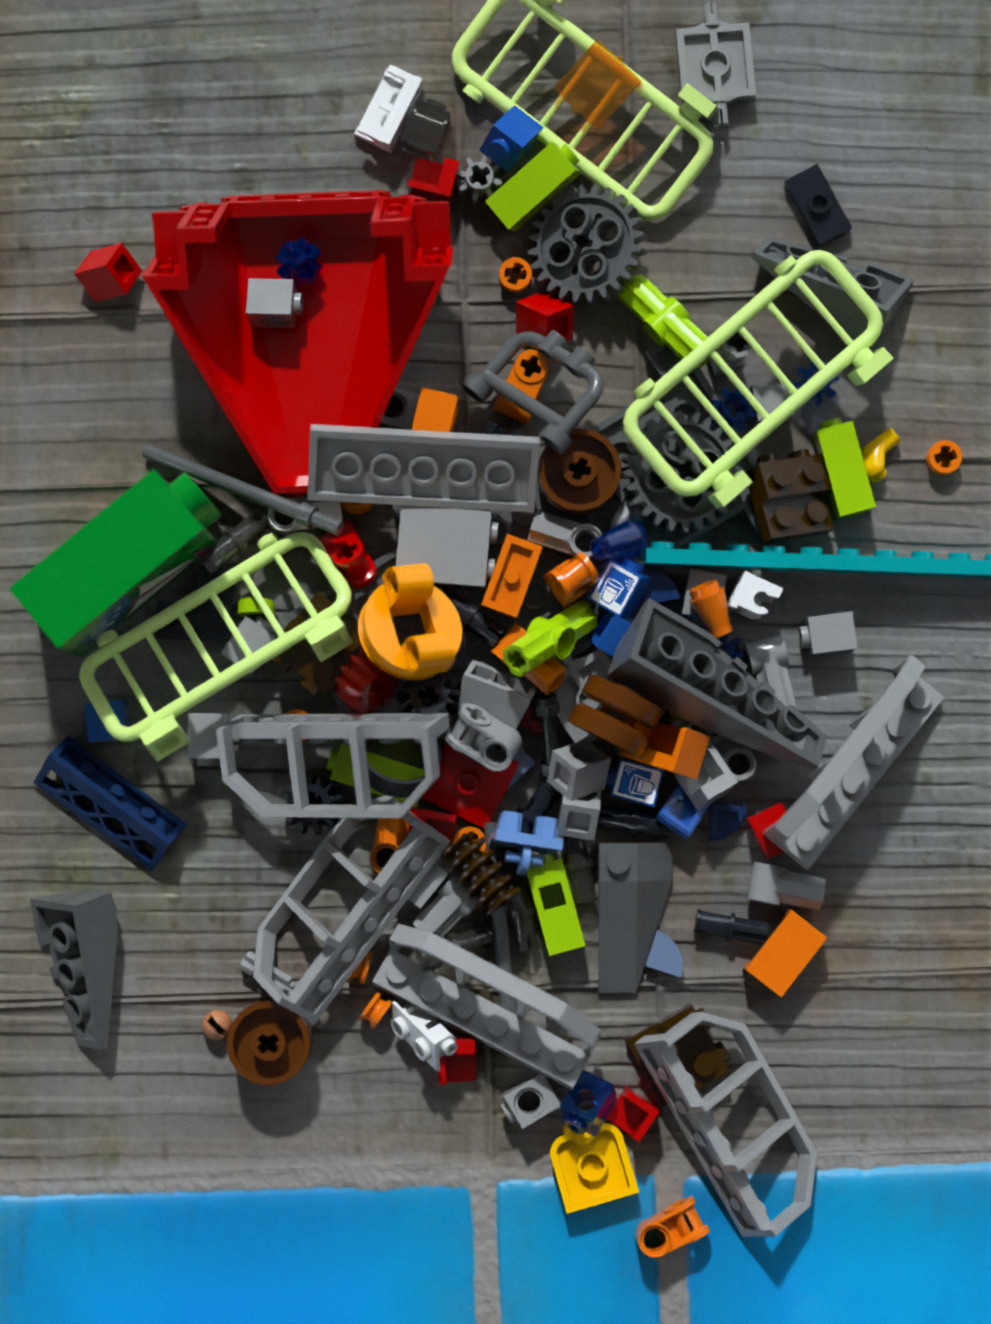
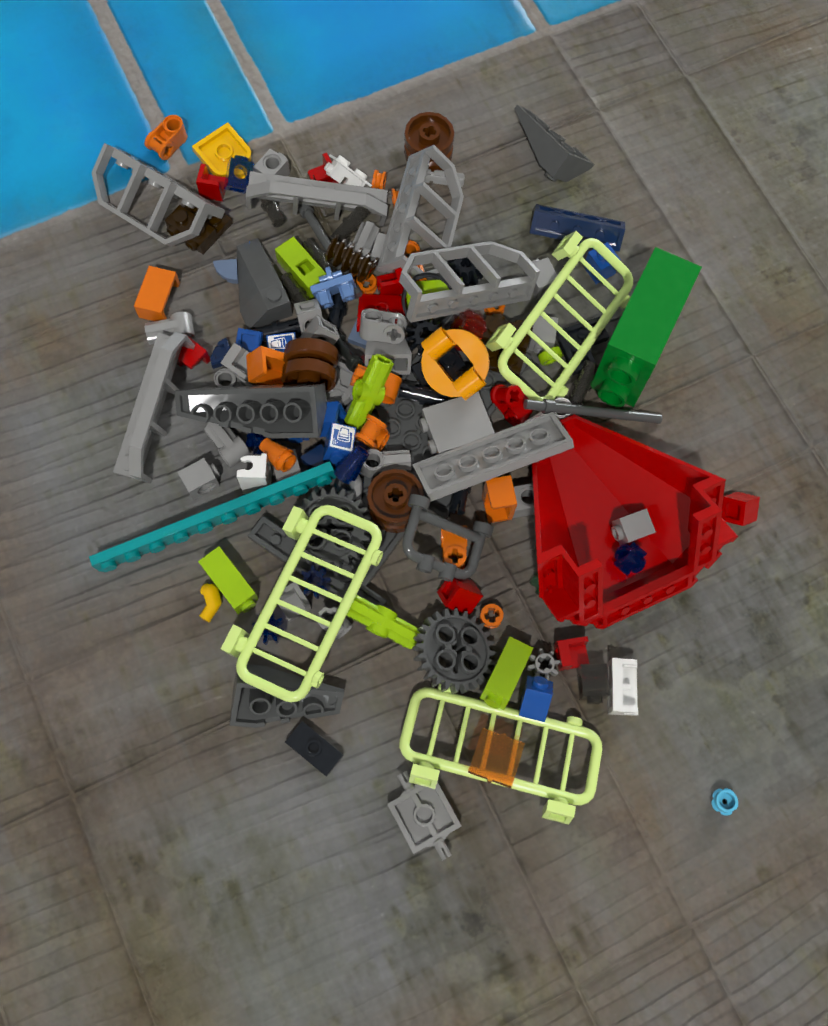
camera: 155 degrees right, 15 degrees down
nougat hinge [202,1009,233,1040] -> none
orange panel [481,534,543,621] -> none
black axle [694,909,770,944] -> none
dark brown plate [745,449,834,543] -> none
orange bush [926,440,962,475] -> none

